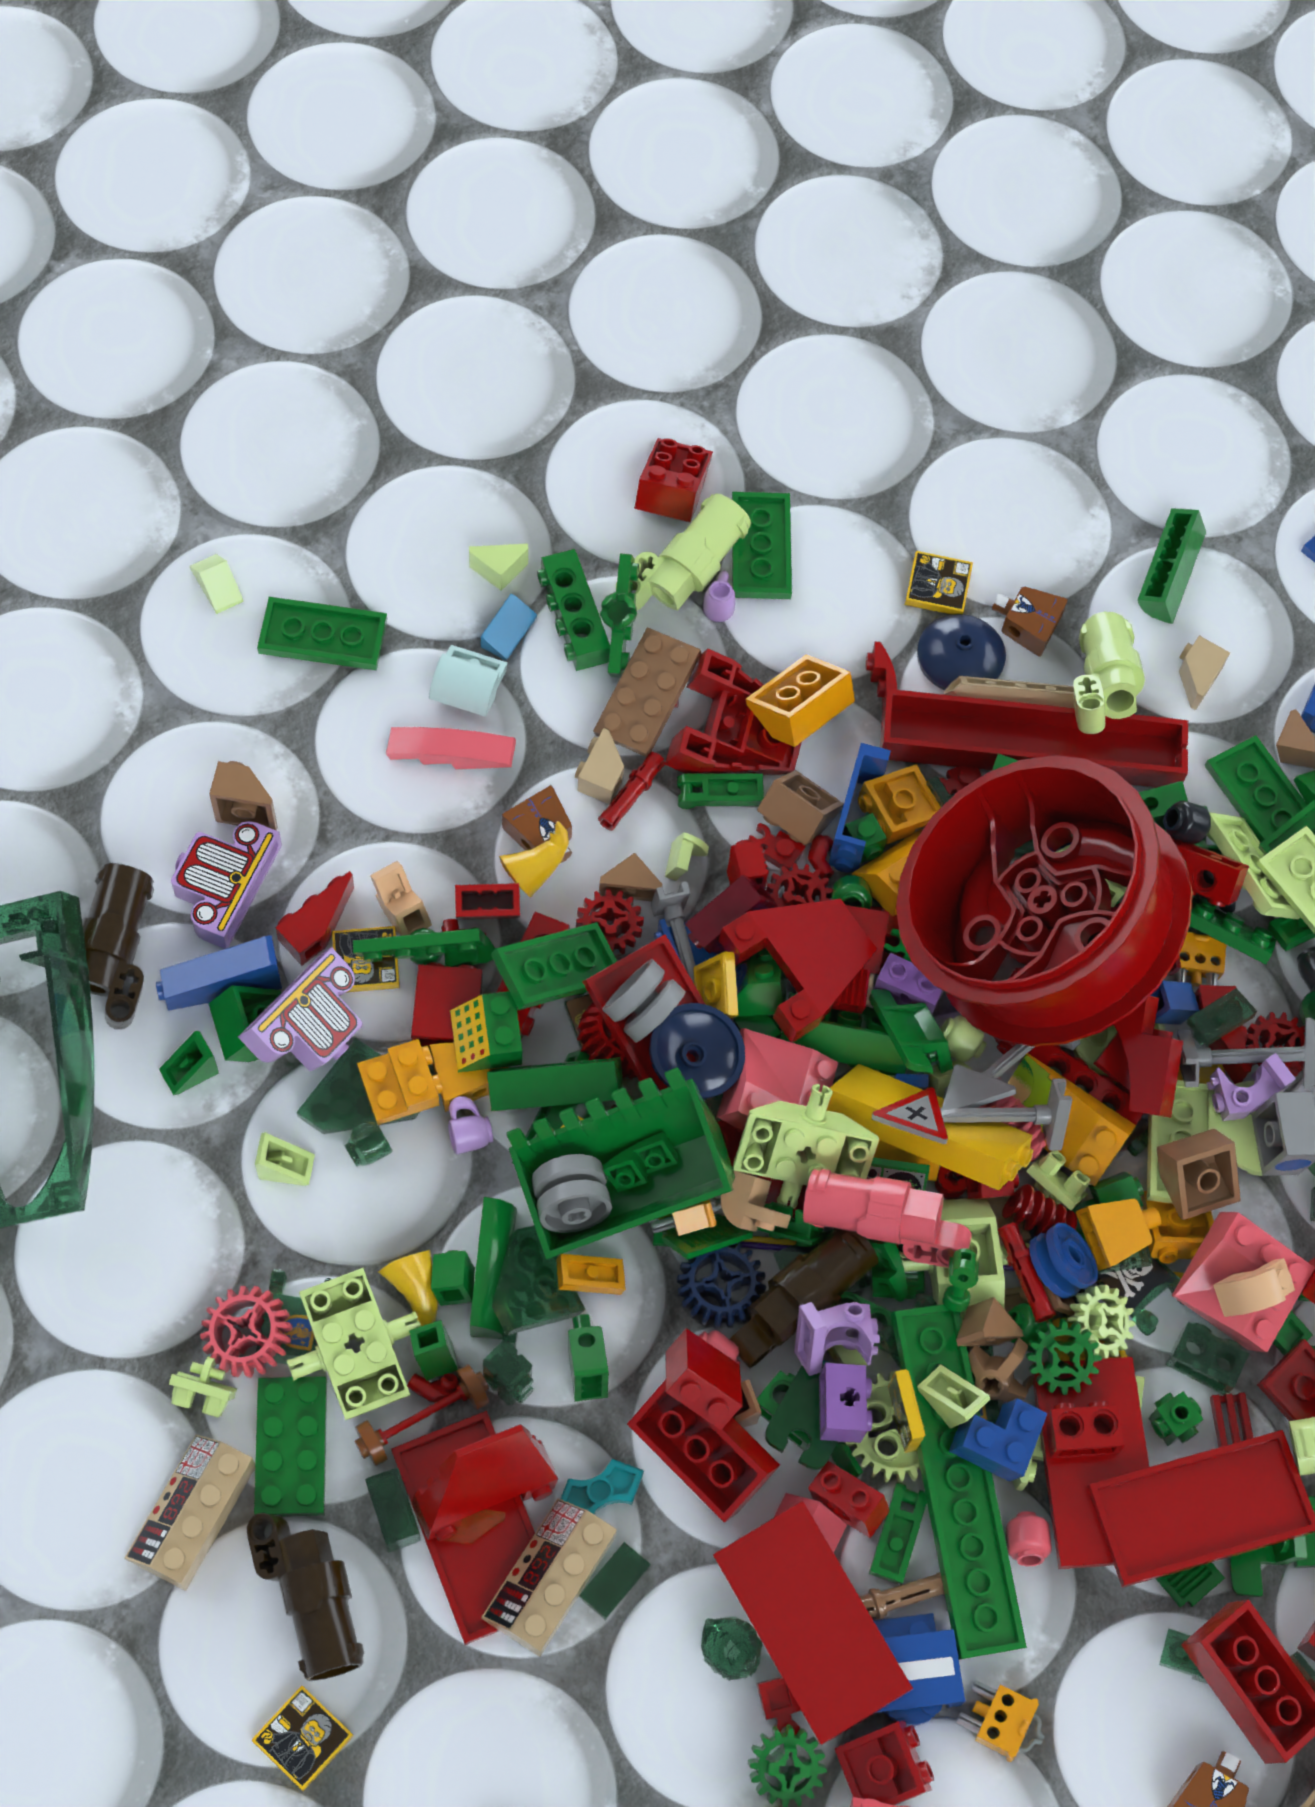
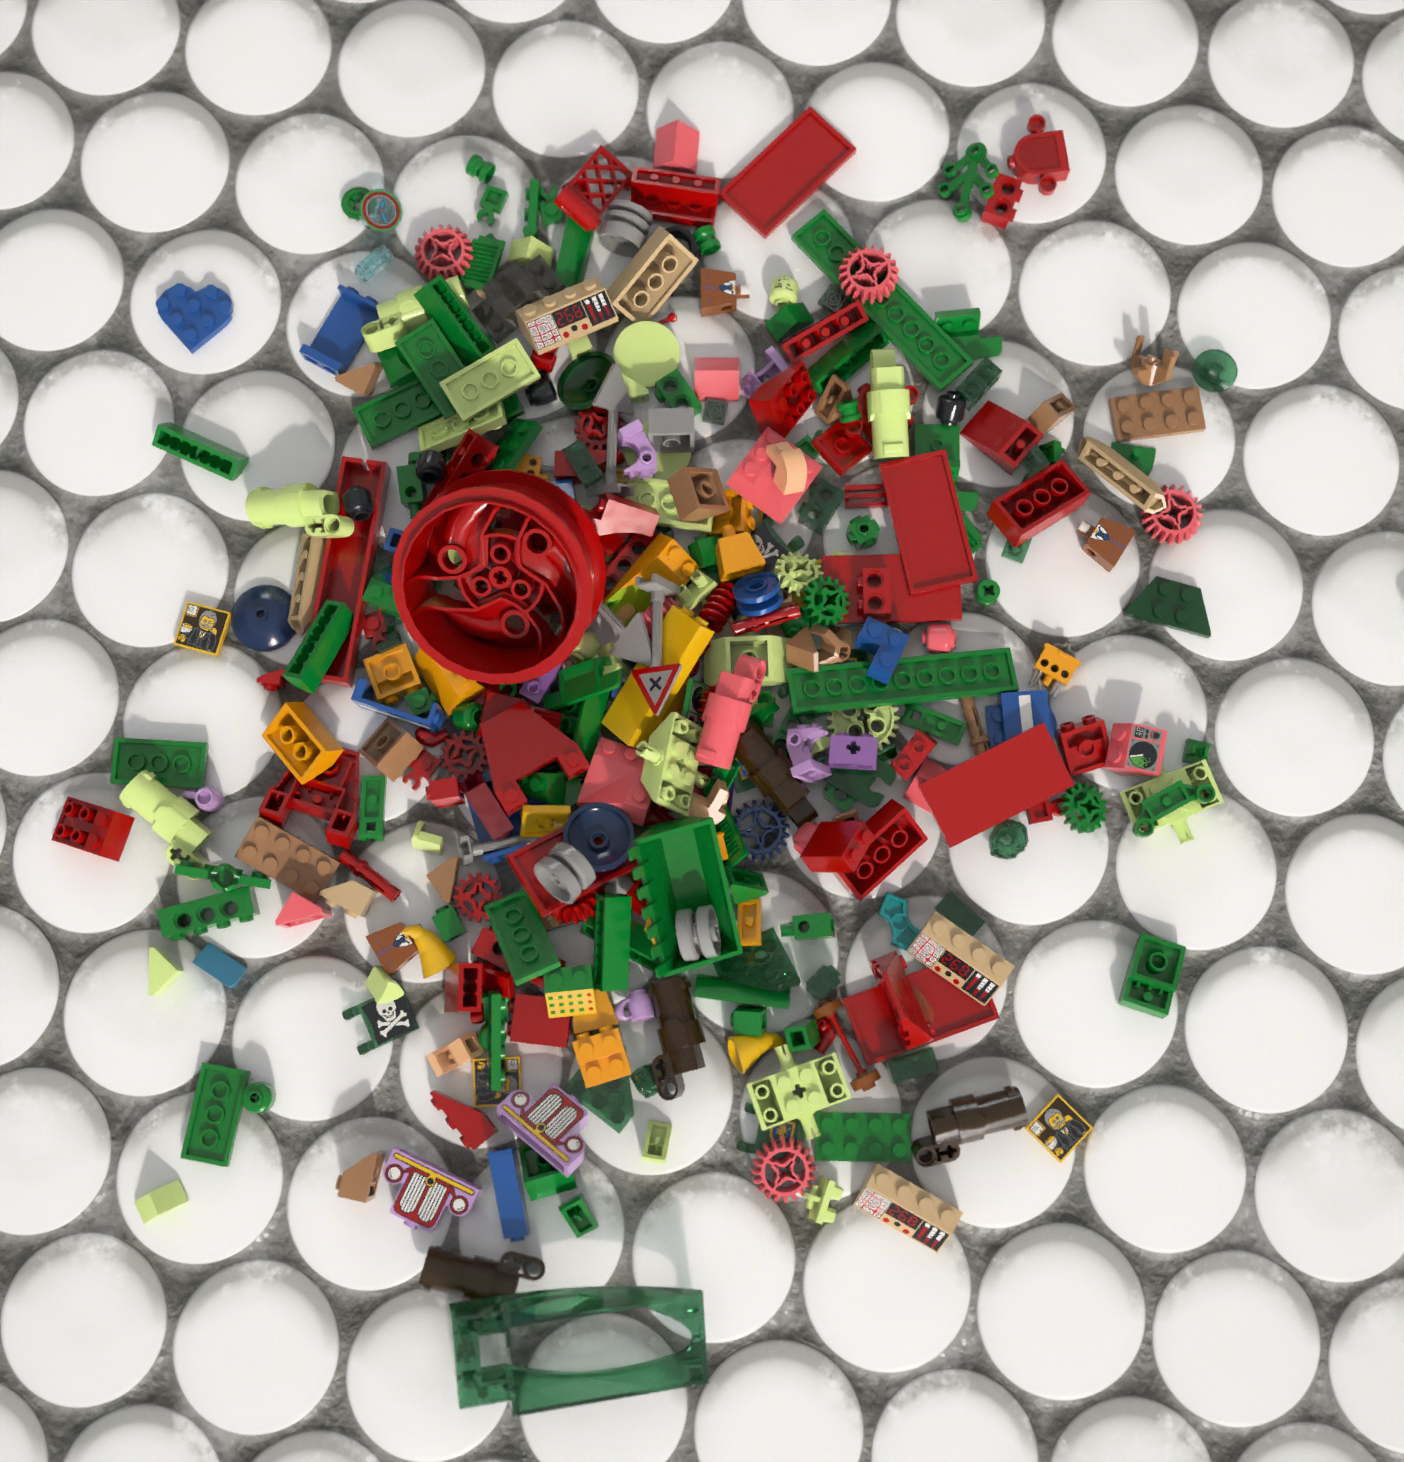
camera: 80 degrees left, 15 degrees up
coral slope [386,727,516,769] -> none
light aqua brick [429,645,507,717] -> none
green slope [603,1131,678,1193] -> none
yellow tile [888,1369,925,1453] -> none
yellowish green slope [917,1365,990,1428] -> none
green leg [942,1248,979,1312] -> none
dark orange torso [992,587,1068,657] -> none
tan slope [1179,635,1230,710] -> none
none -> green head [241,1082,276,1113]
none -> coral slope [275,892,332,928]
none -> green brick [282,600,354,694]
none -> black head [342,486,375,521]
none -> flag [342,985,420,1055]
none -> yellowish green tile [365,965,404,1004]
none -> green brick [431,905,468,943]
none -> red slope [473,961,515,998]
none -> dark brown piece [648,975,706,1100]
none -> green slope [724,865,769,905]
none -> green wheel [975,579,1000,606]

